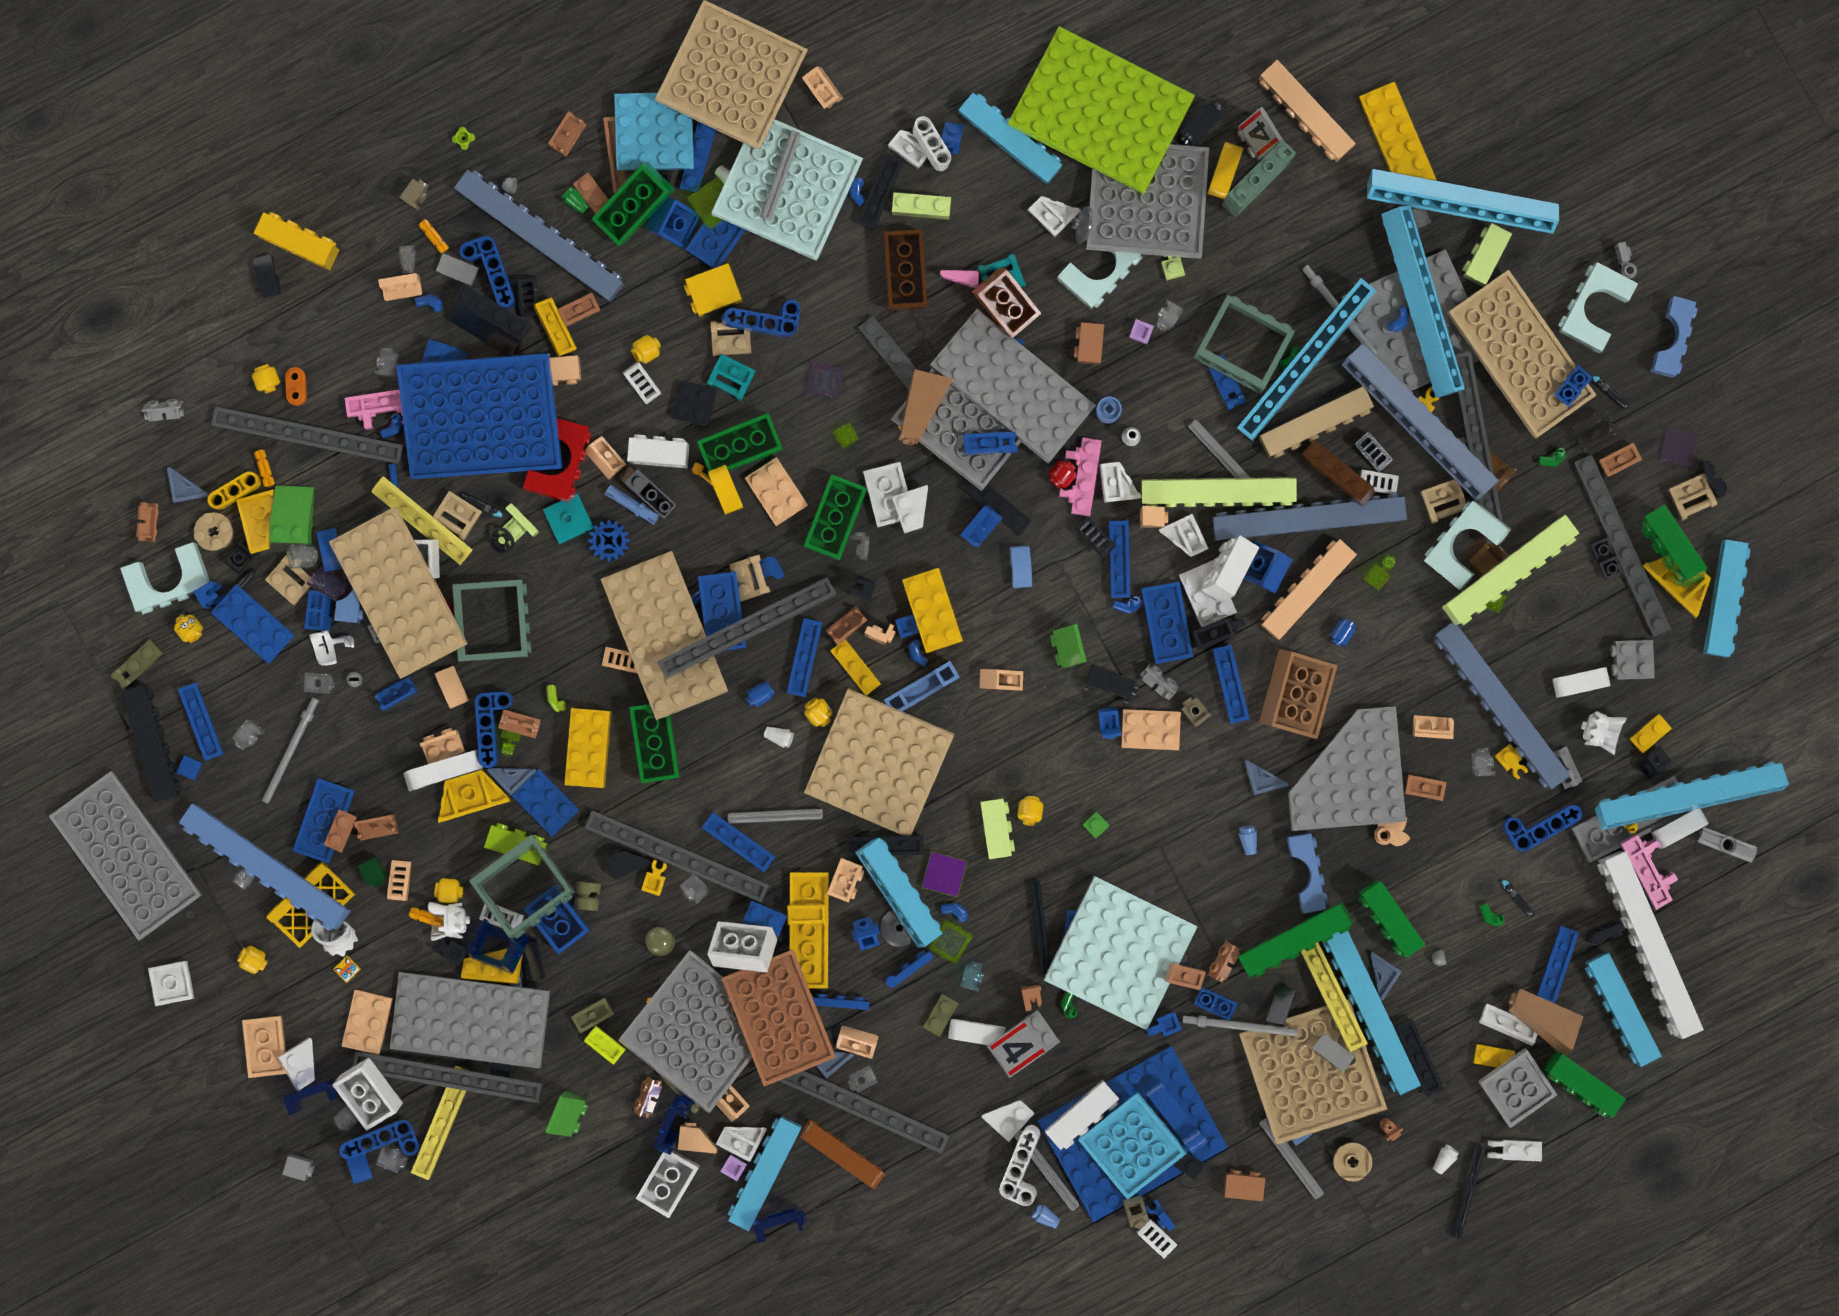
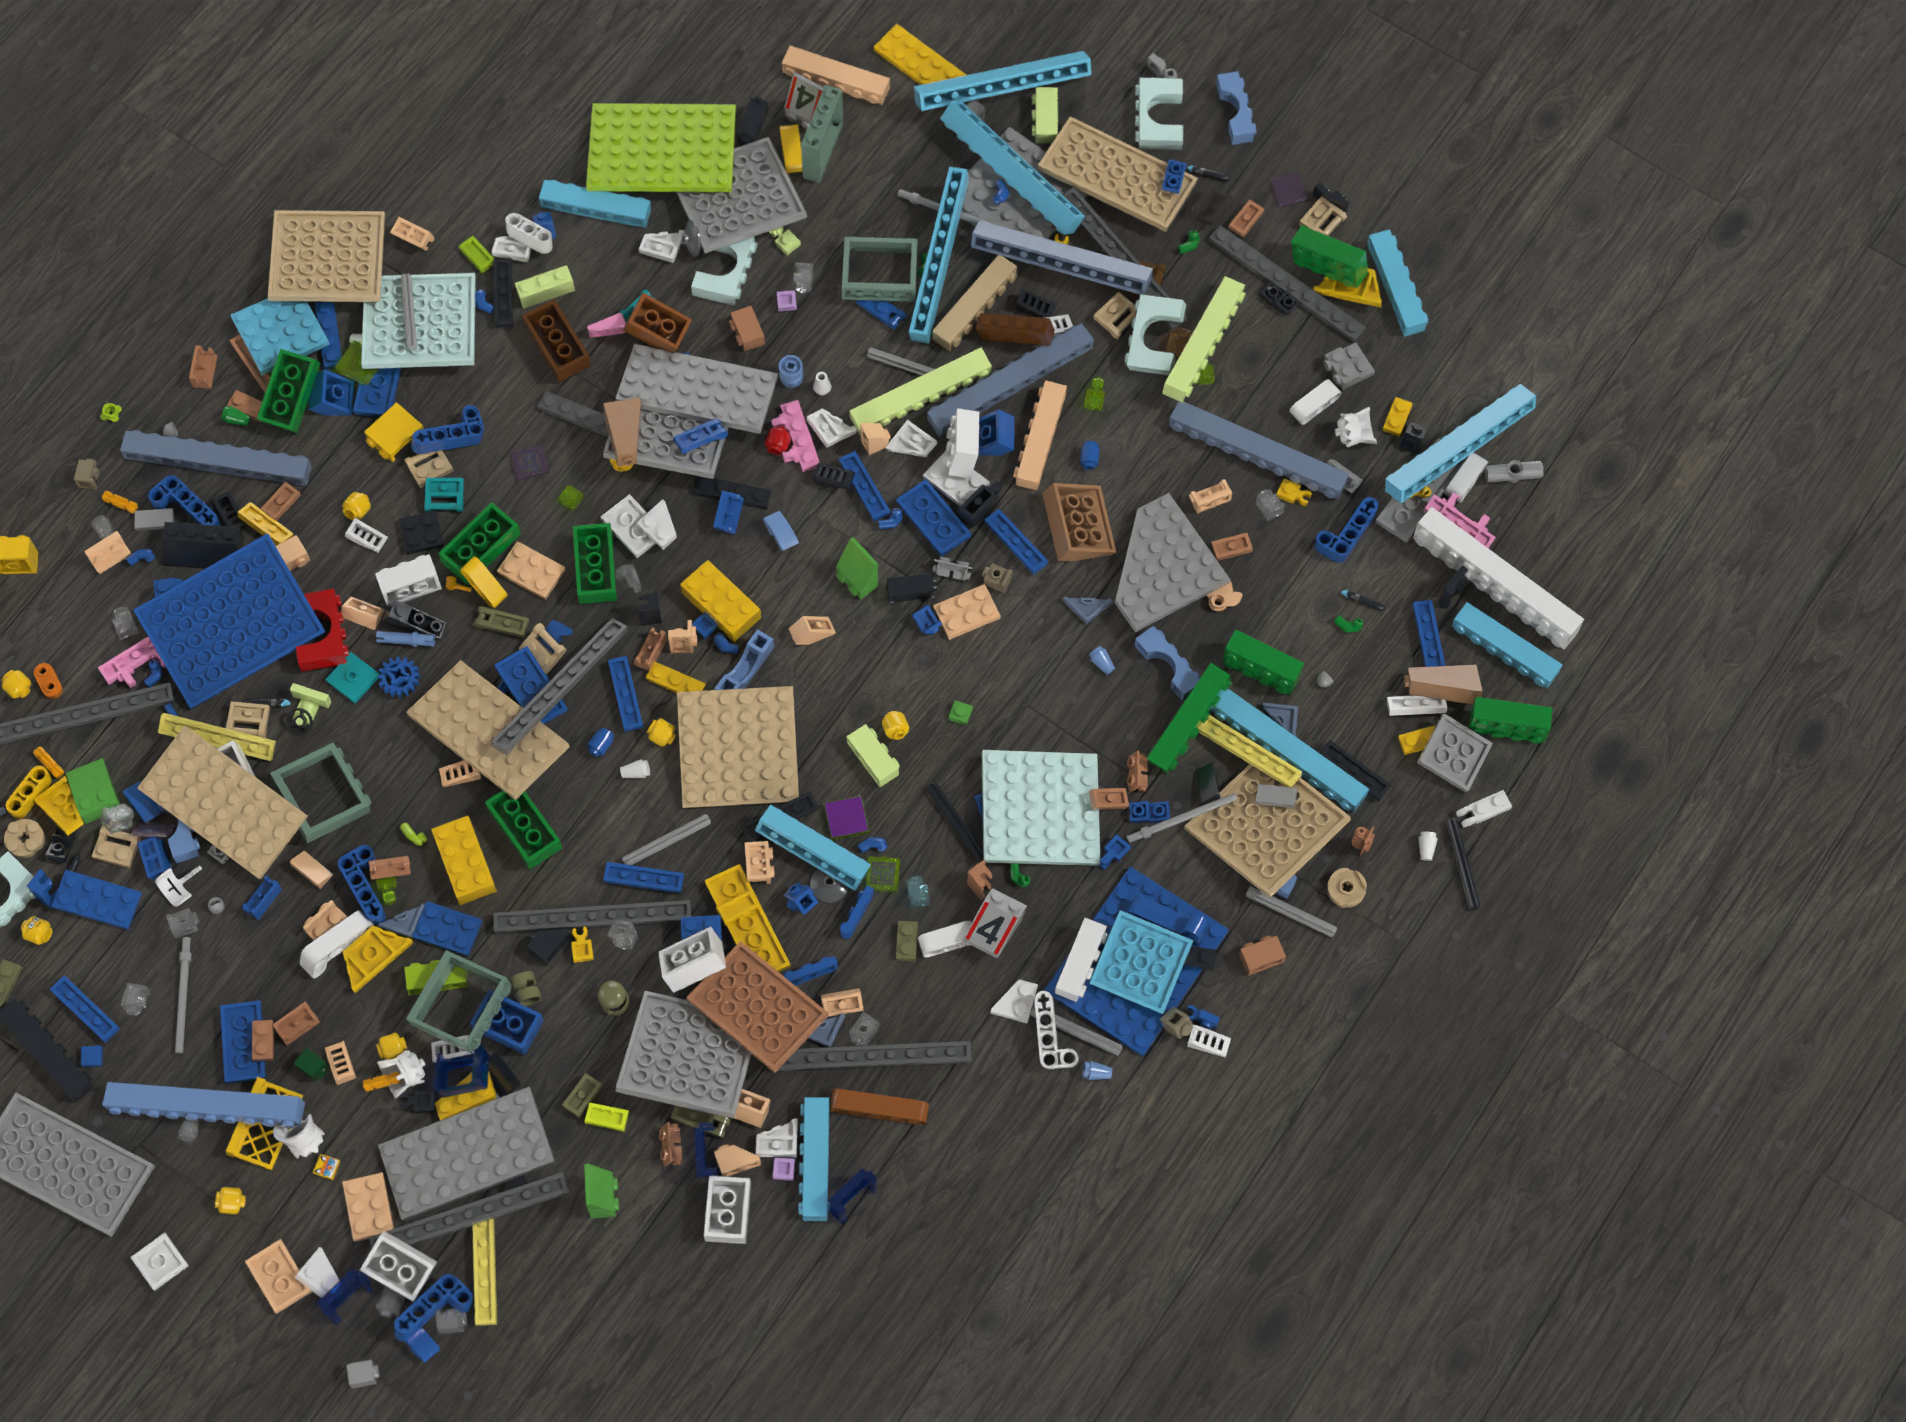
camera: 30 degrees left, 20 degrees down
none -> lime tile [459,236,494,273]
none -> olive plate [473,607,530,638]

